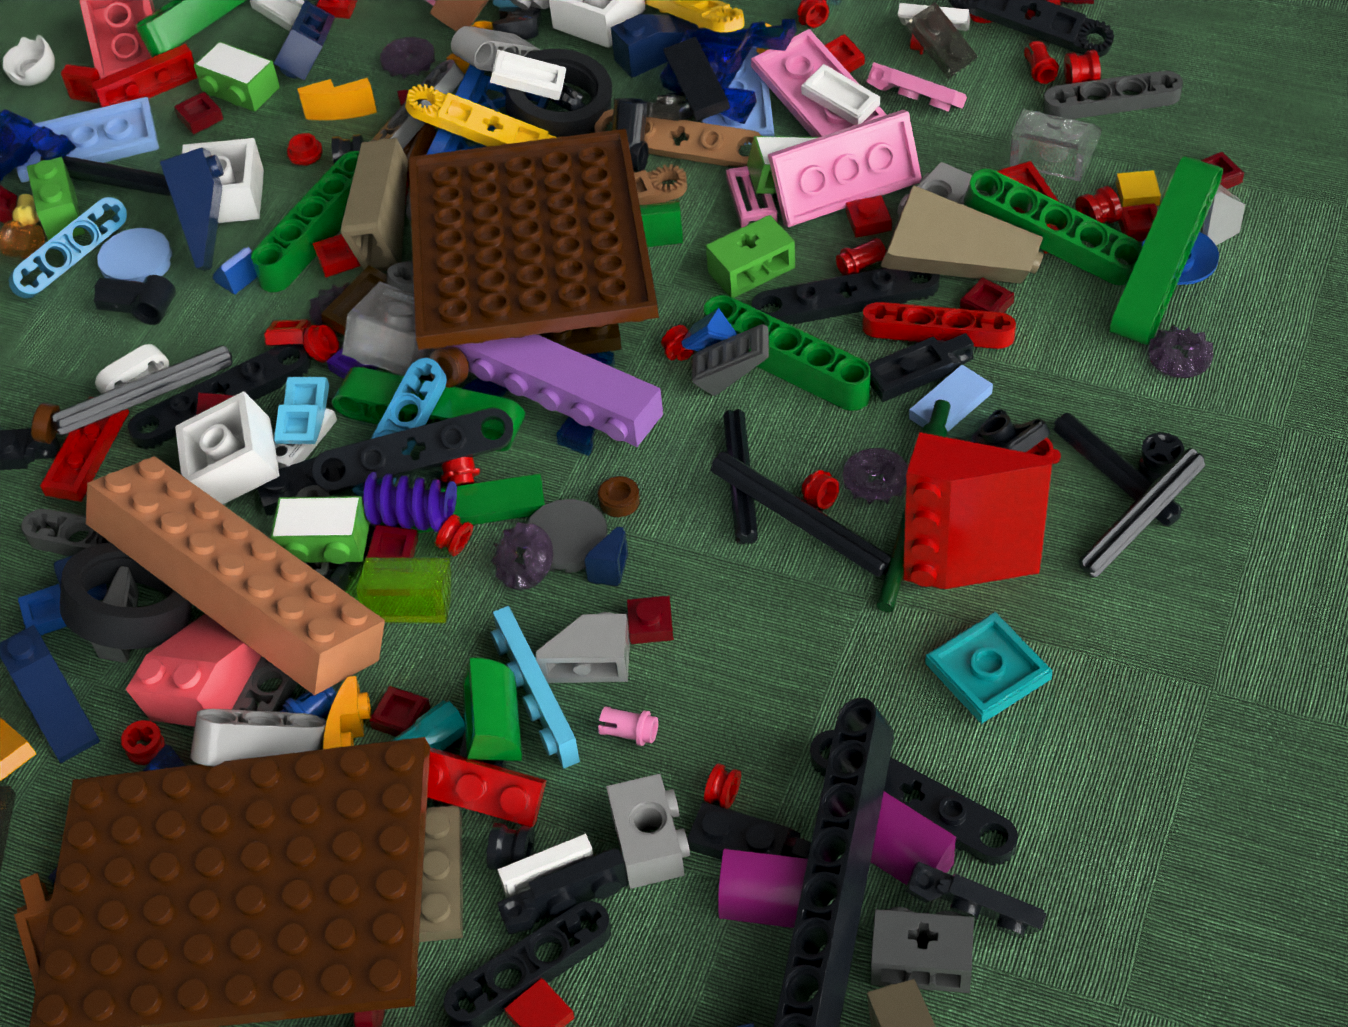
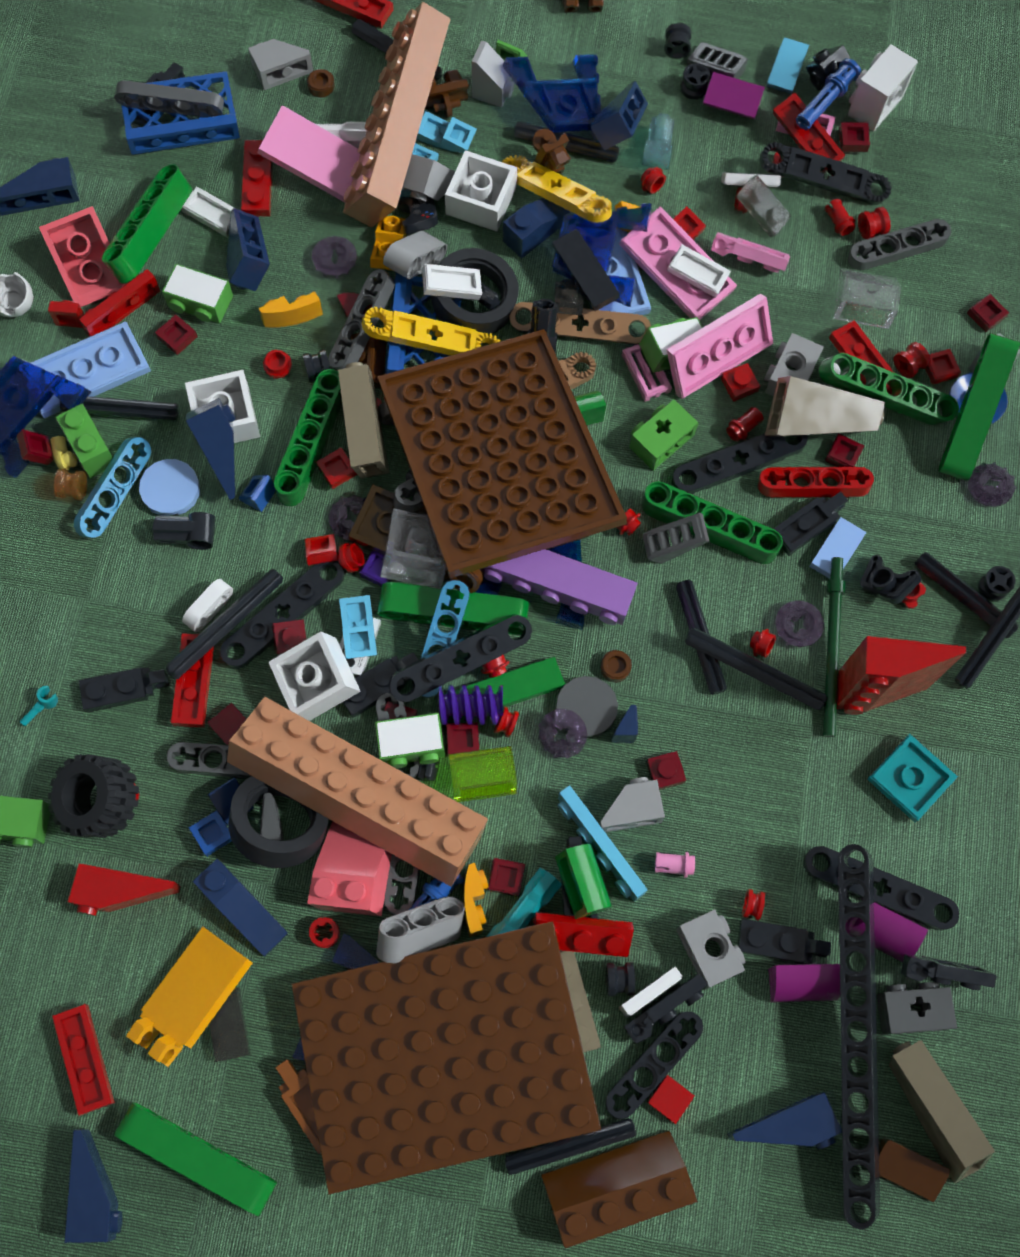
camera: 20 degrees left, 20 degrees up
reddish brown tile [31,402,60,444] -> none
blue slope [682,308,737,352] -> none
yellow tile [1116,170,1161,207] -> none

